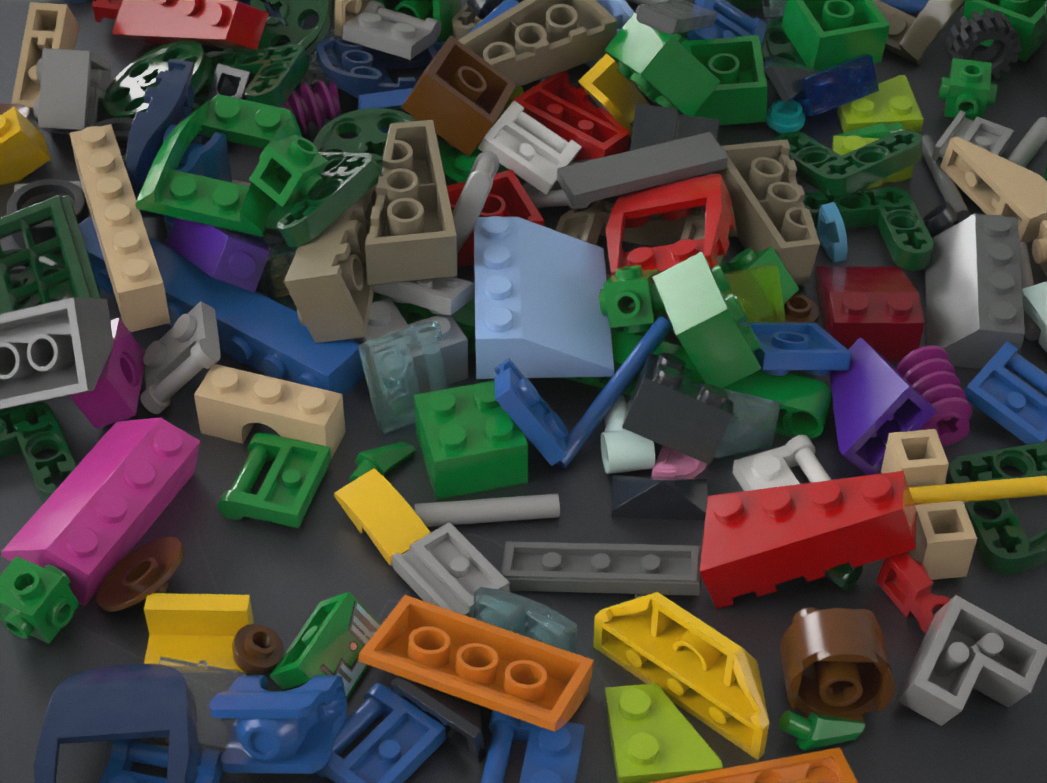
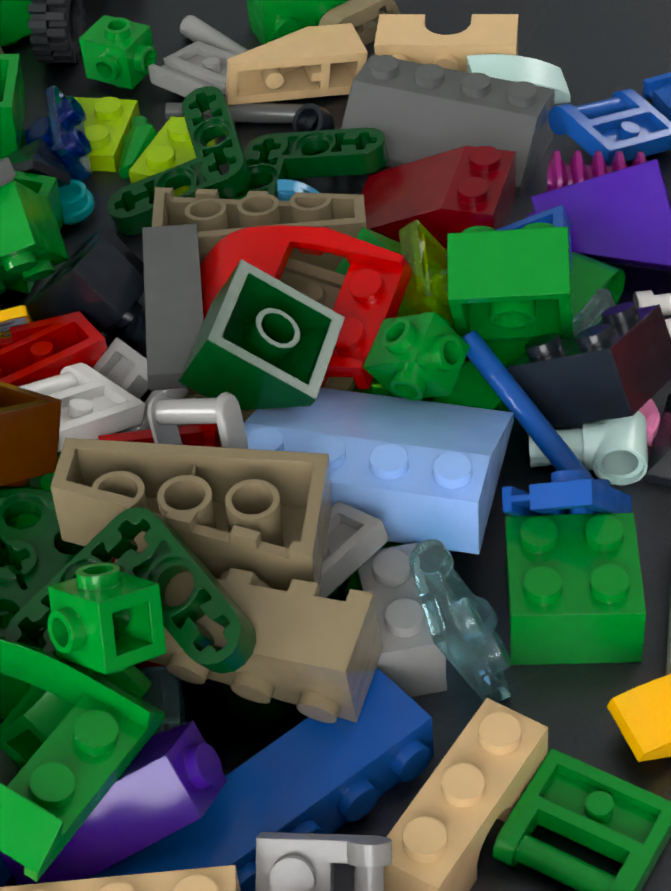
camera: 70 degrees left, 0 degrees up
green bar [349,442,417,482] -> none
none -> dark green slope [178,259,345,410]

